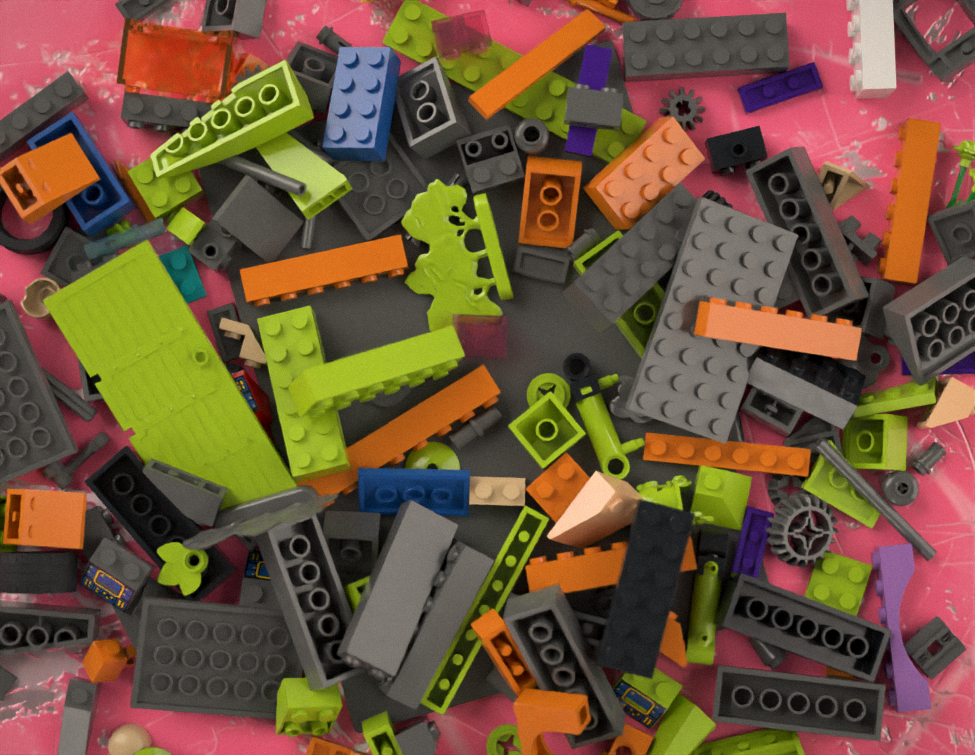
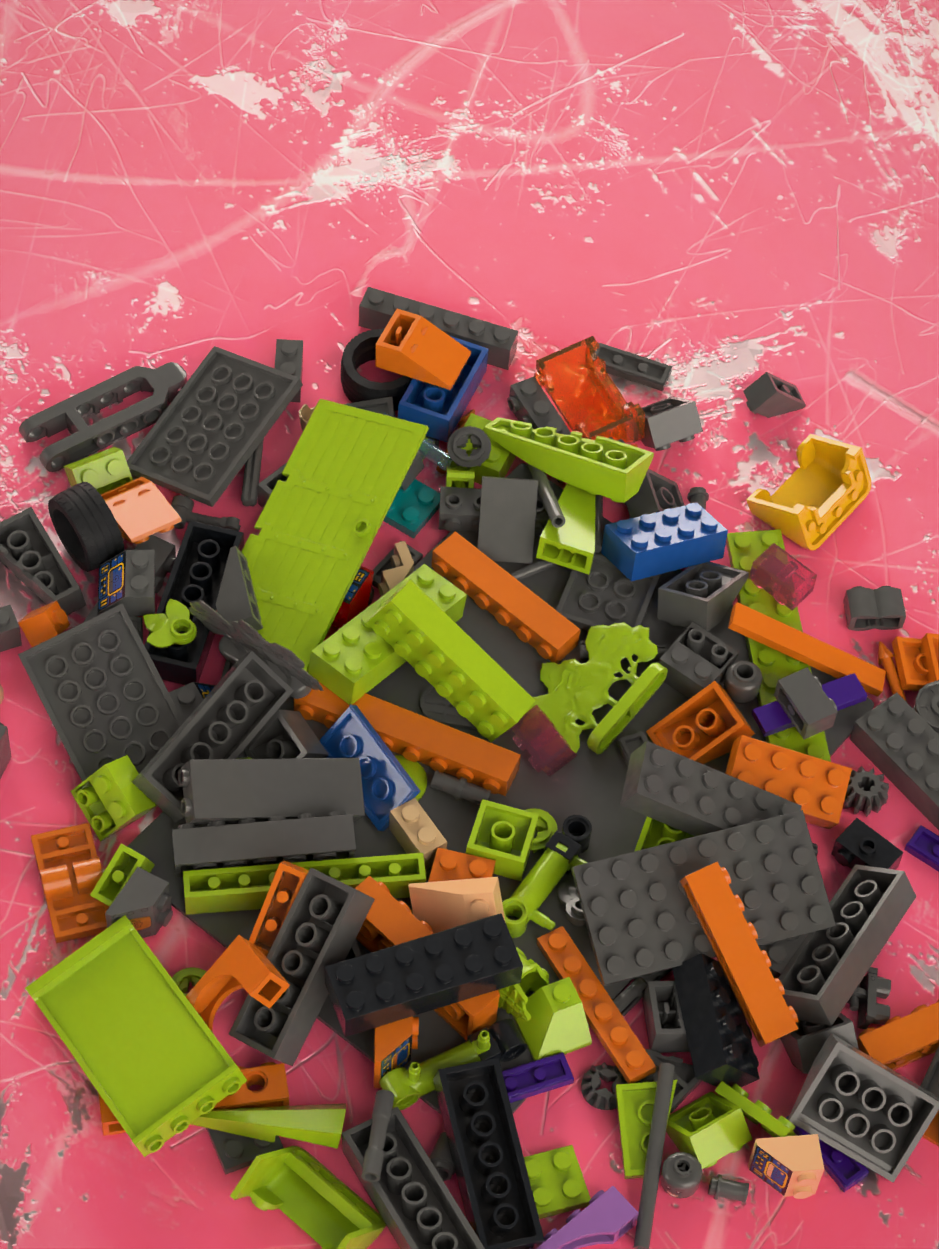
camera: 50 degrees right, 30 degrees down
slope [612,667,683,730] -> none
dark grey gear [765,493,839,568] -> none
tan slope [817,161,870,211] -> none
dark grey plate [836,335,890,389] -> none
none -> dark grey piece [361,1090,394,1182]
none -> dark grey gear [447,426,491,469]

